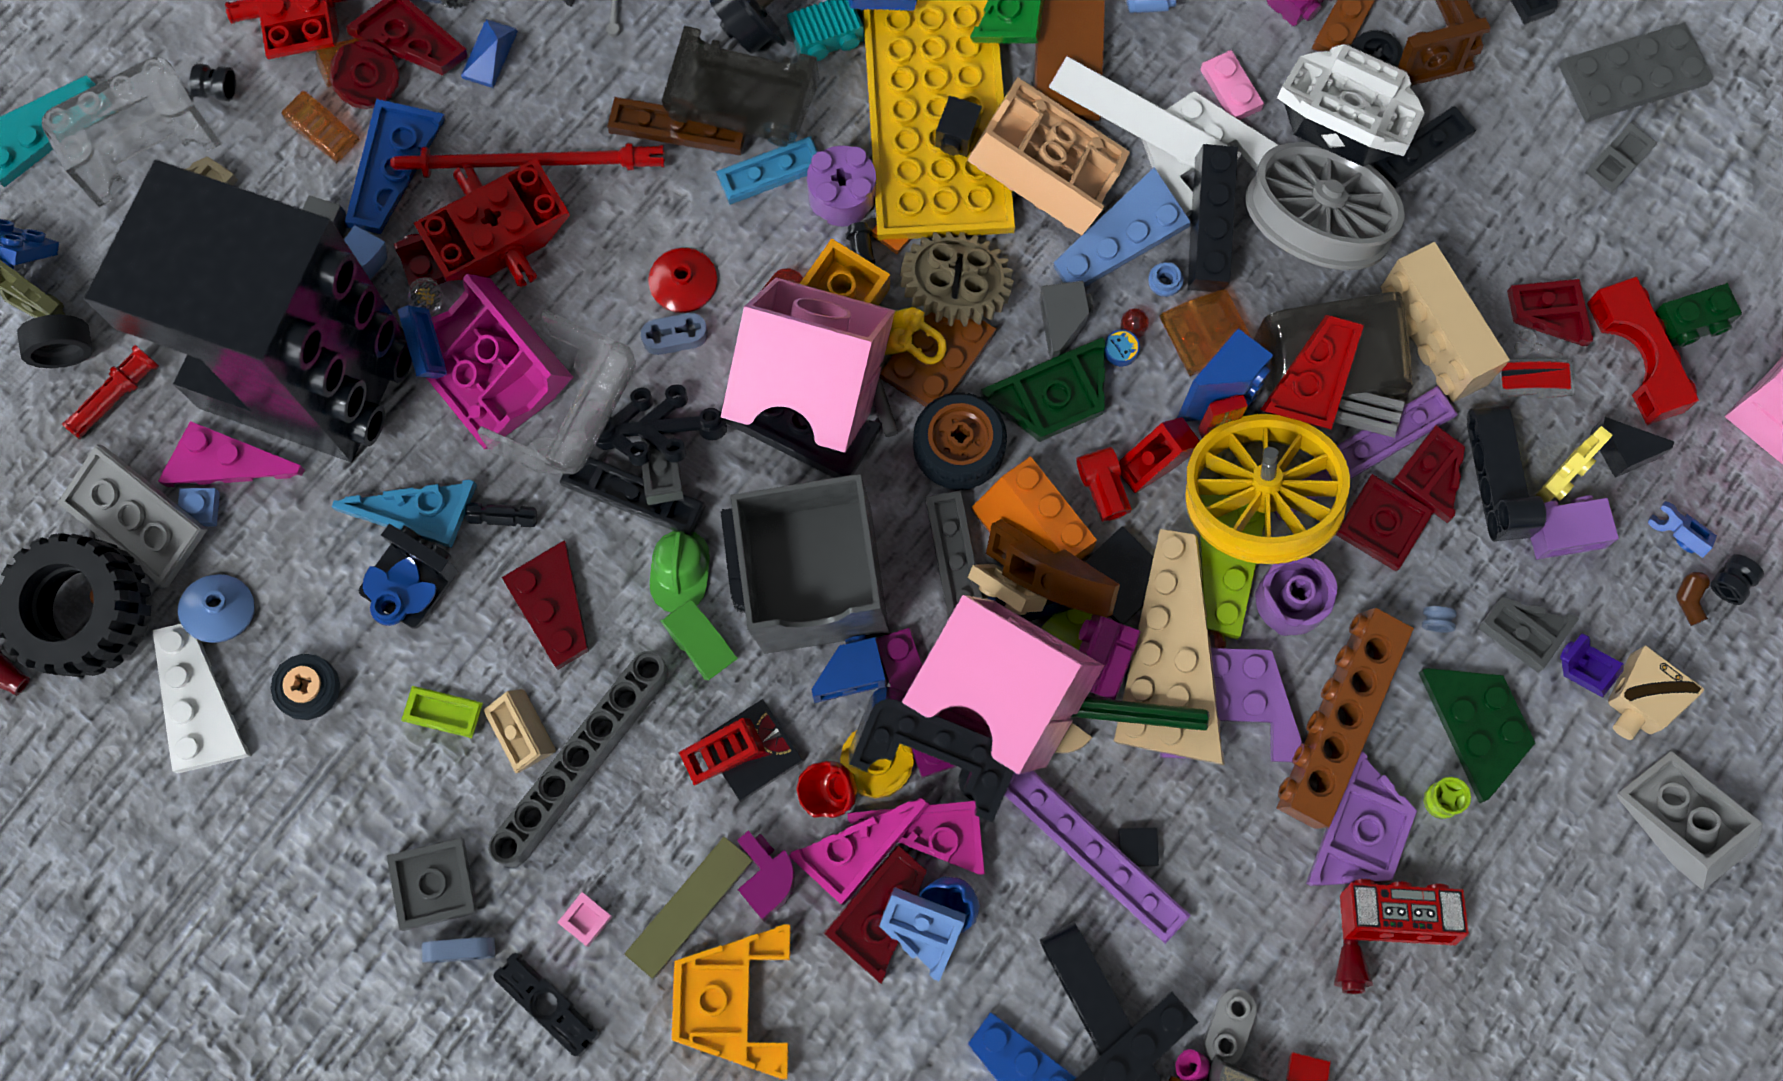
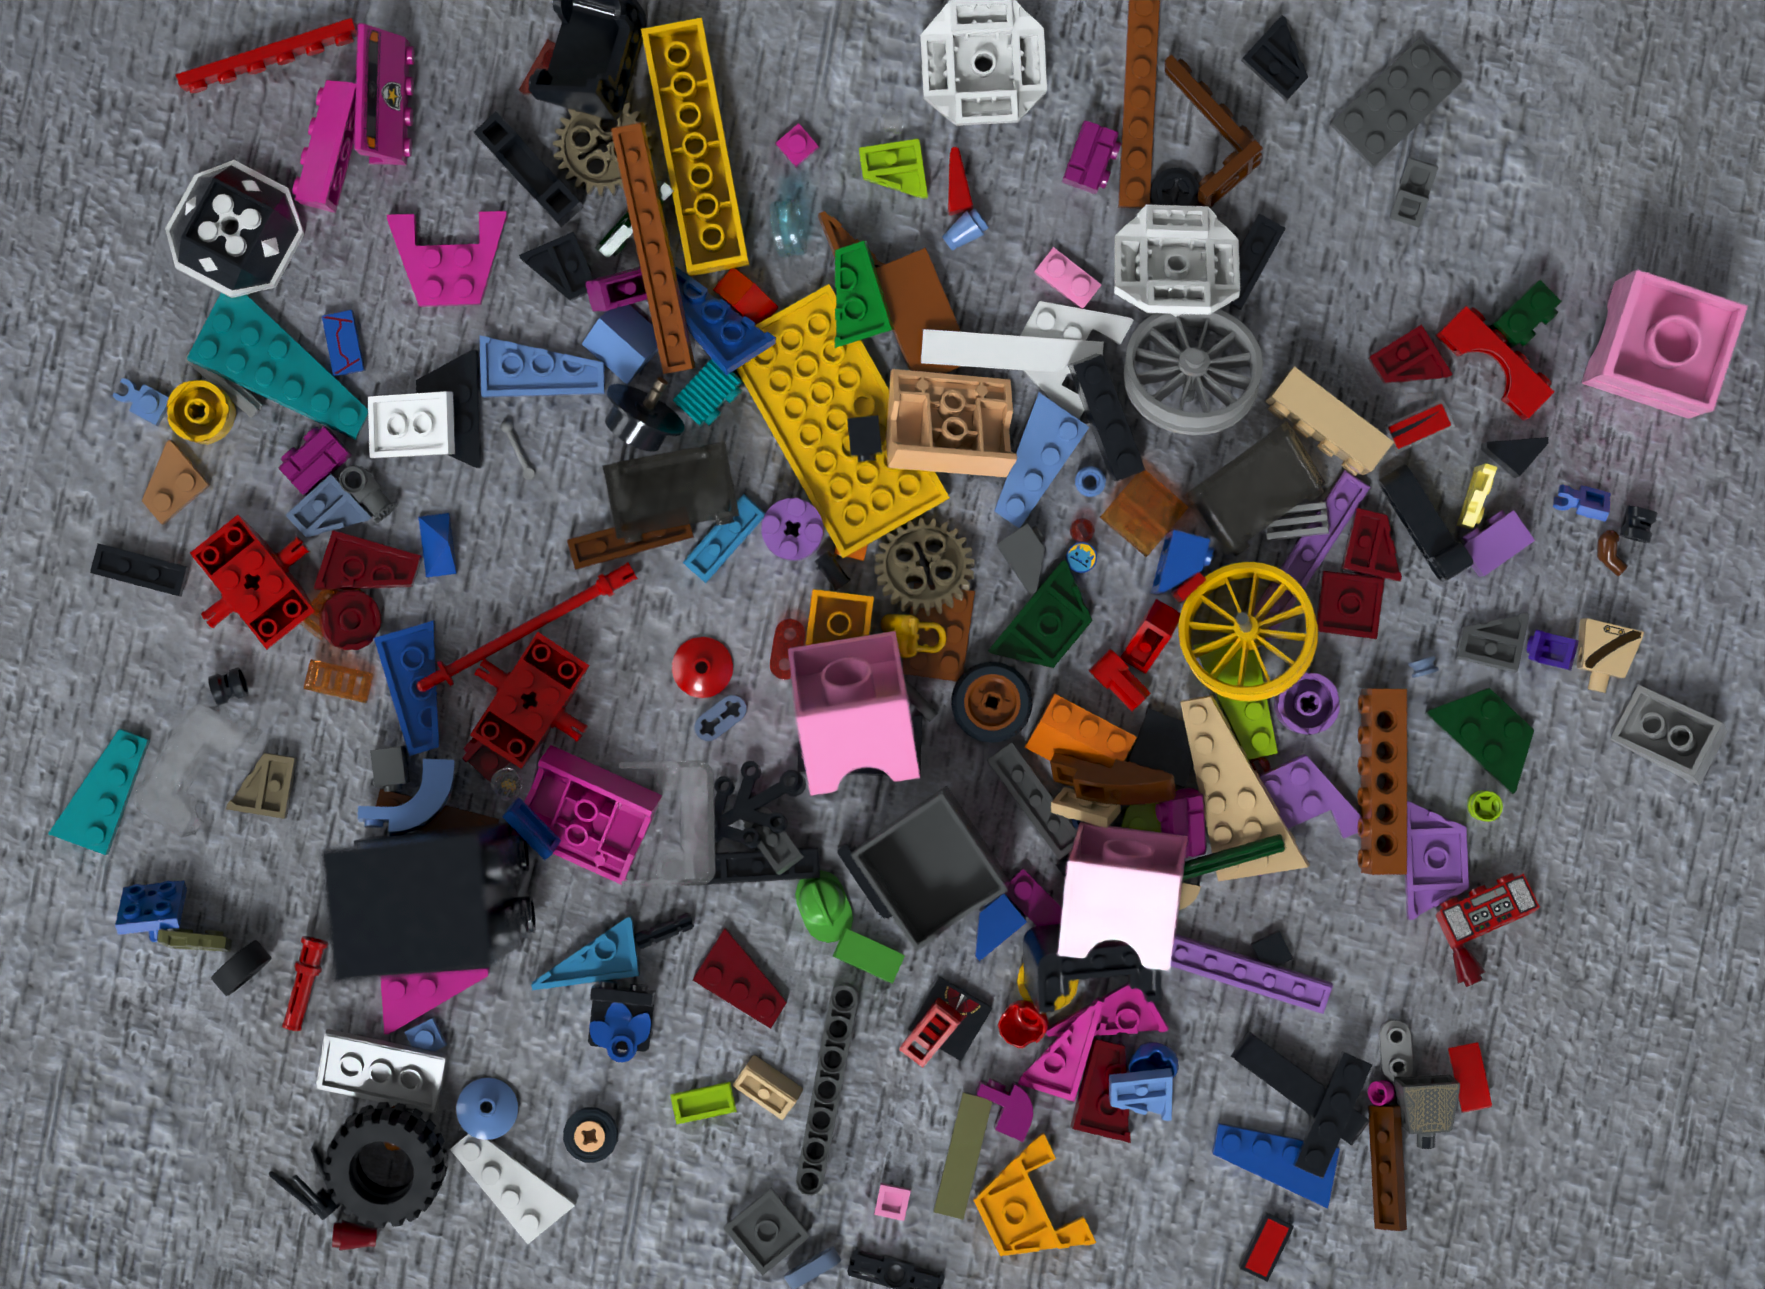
camera: 30 degrees left, 15 degrees up
red wing [1260,315,1364,430] -> none

